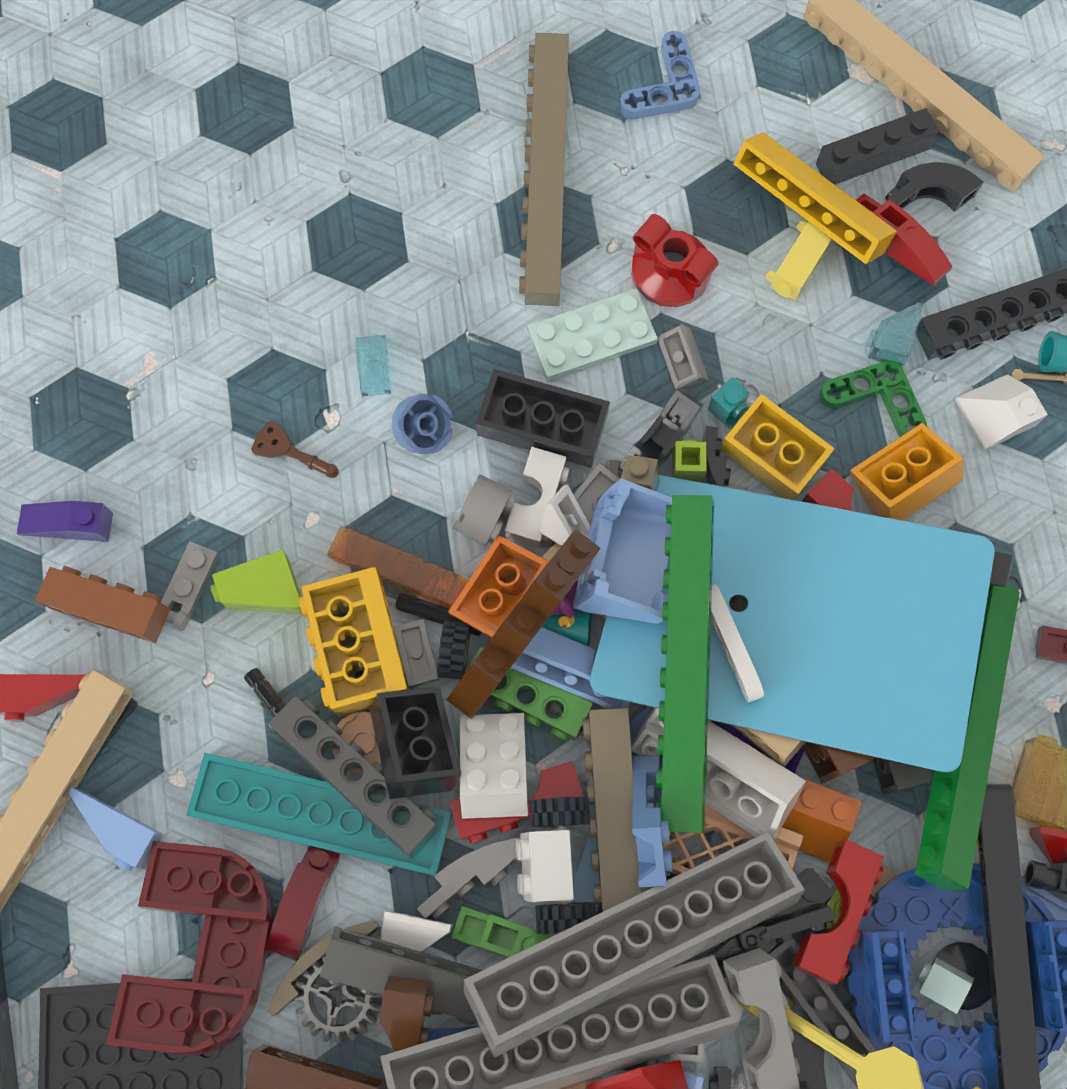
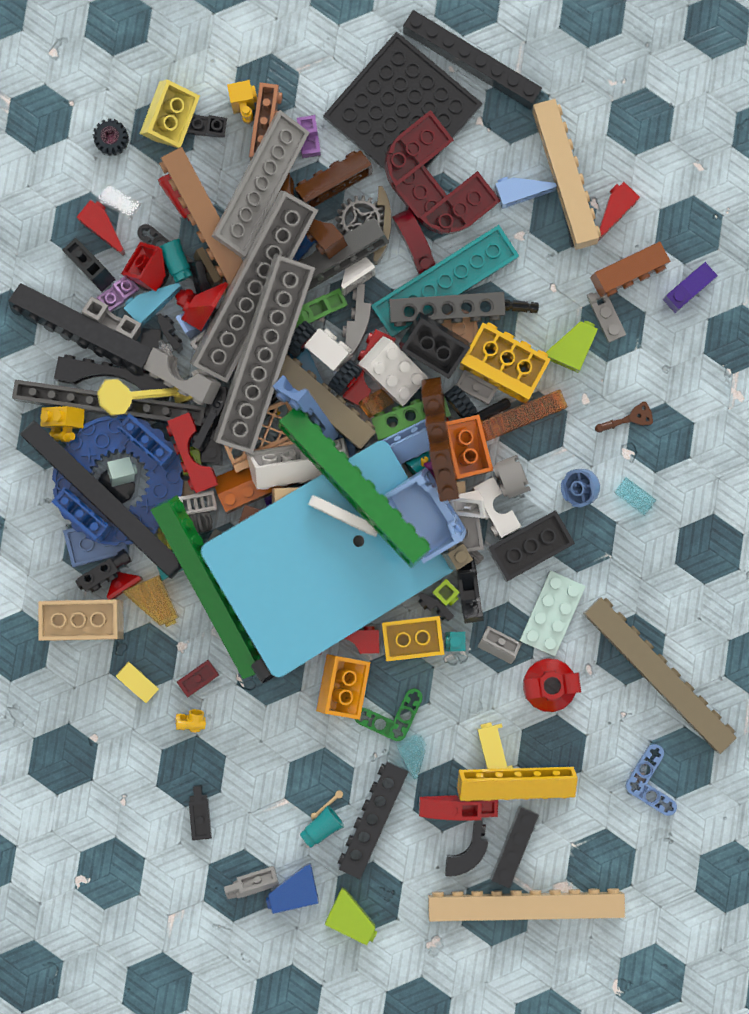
camera: 135 degrees right, 10 degrees up
white slope [955,374,1048,450] -> none
none -> white slope [179,491,217,515]
none -> dark grey gear [188,512,213,533]
none -> clear orange slope [358,388,394,419]

